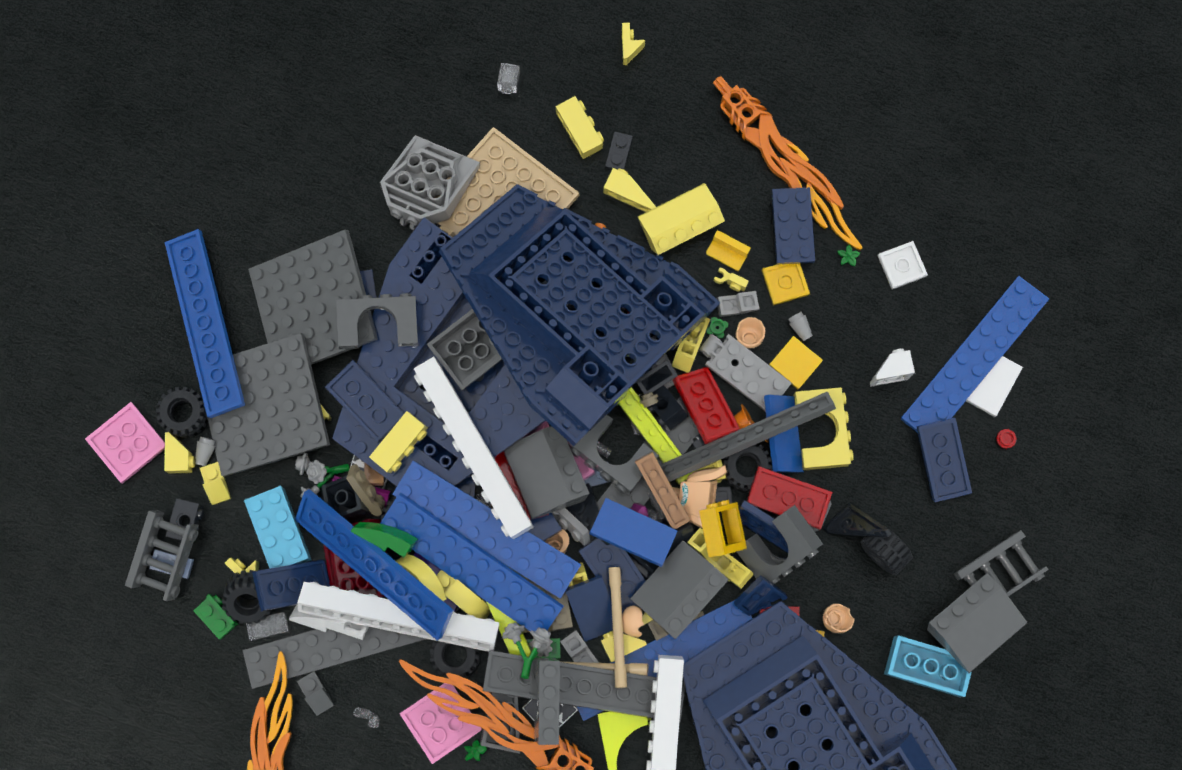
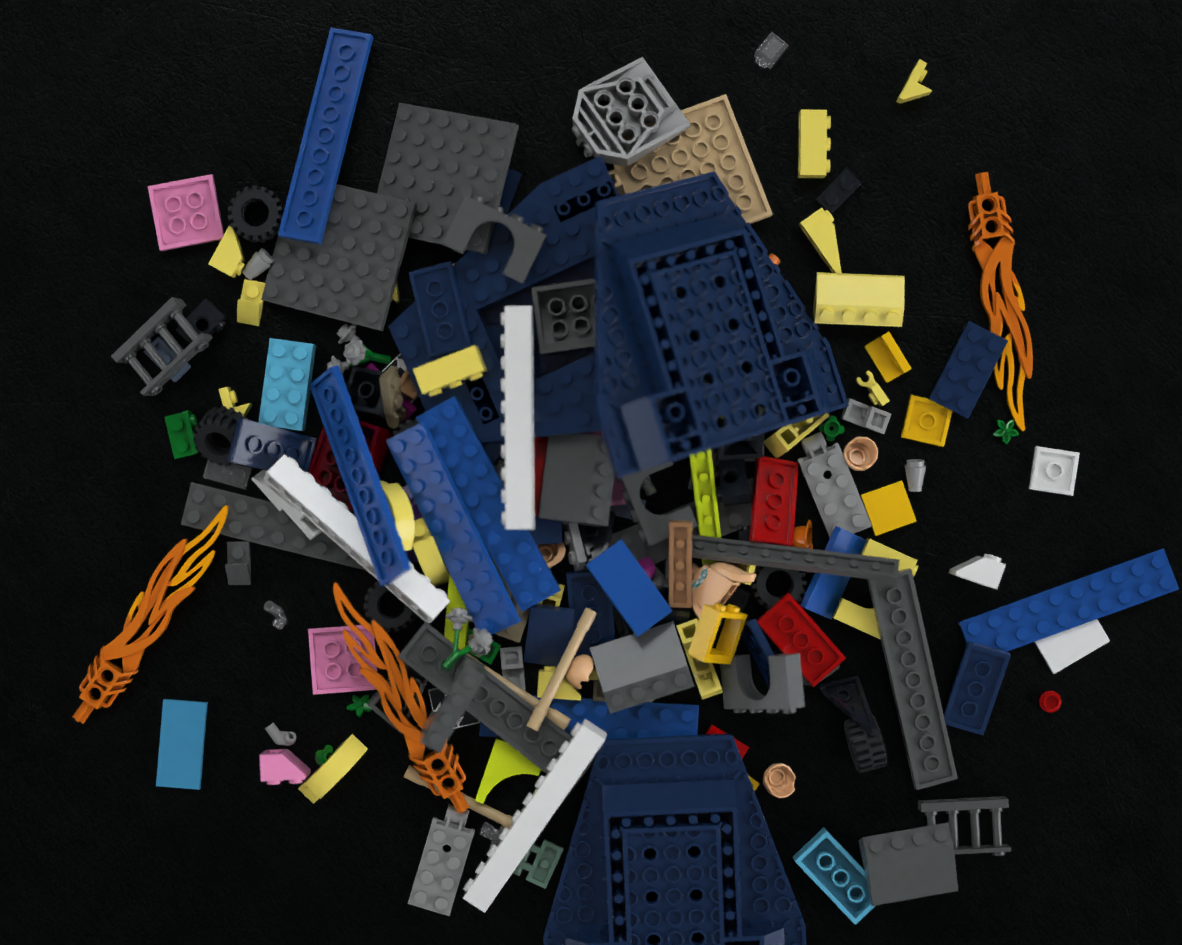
camera: 30 degrees right, 10 degrees up
green slope [351,522,418,557] -> none
dark tan plate [639,392,658,408] -> none
dark blue wing [734,575,788,616] -> none
none -> dark grey plate [867,568,958,790]

